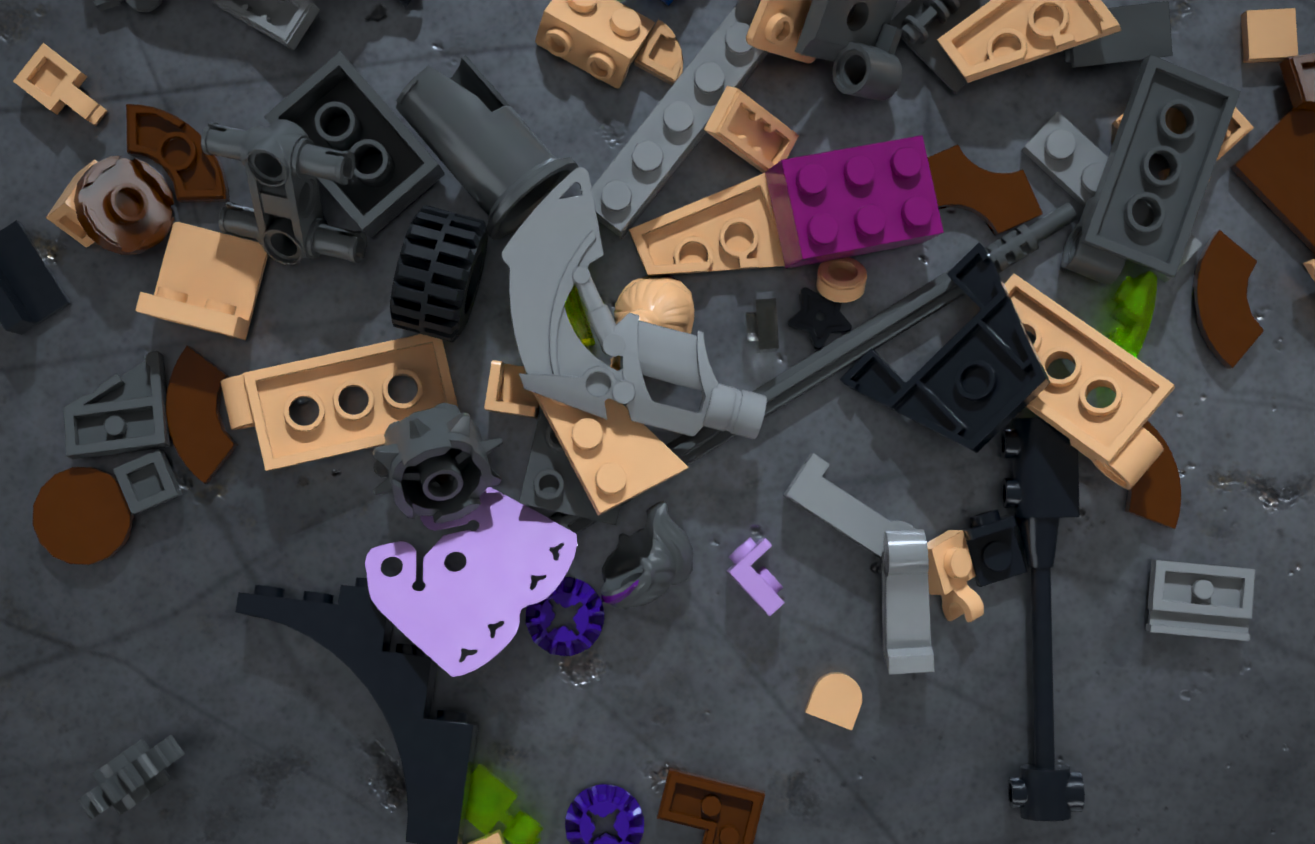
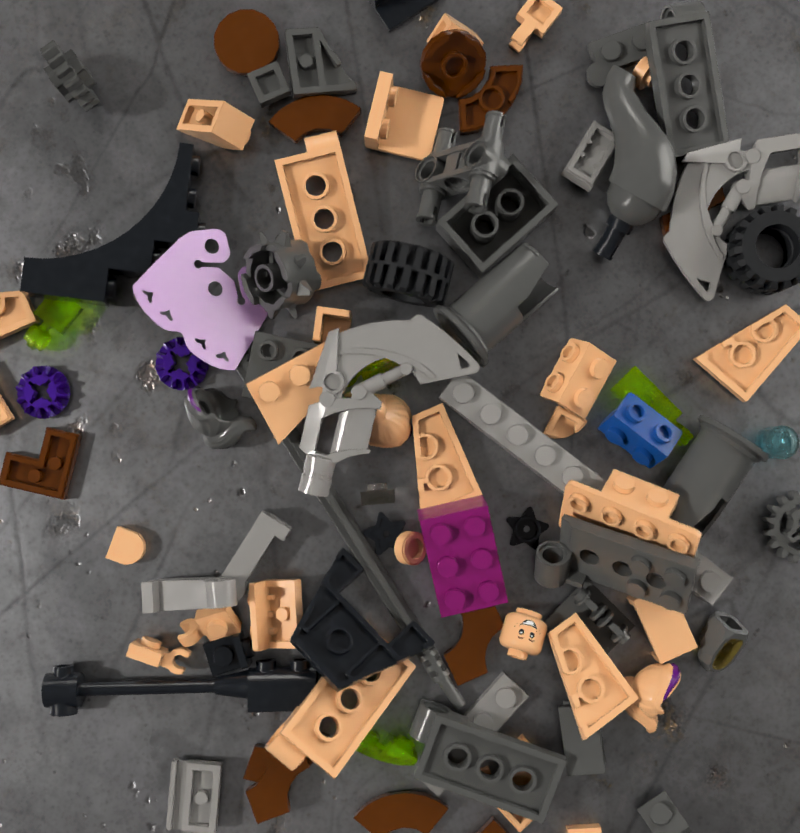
camera: 90 degrees right, 0 degrees up
light nougat plate [704,86,799,173] -> none
lavender bracket [727,537,785,616] -> none
none -> light nougat plate [126,636,192,675]
none -> light nougat slope [176,99,255,151]
none -> reddish brown tile [246,751,311,824]
none -> light nougat bracket [247,579,303,651]
none -> light nougat head [499,608,547,661]
none -> black plate [506,507,549,550]

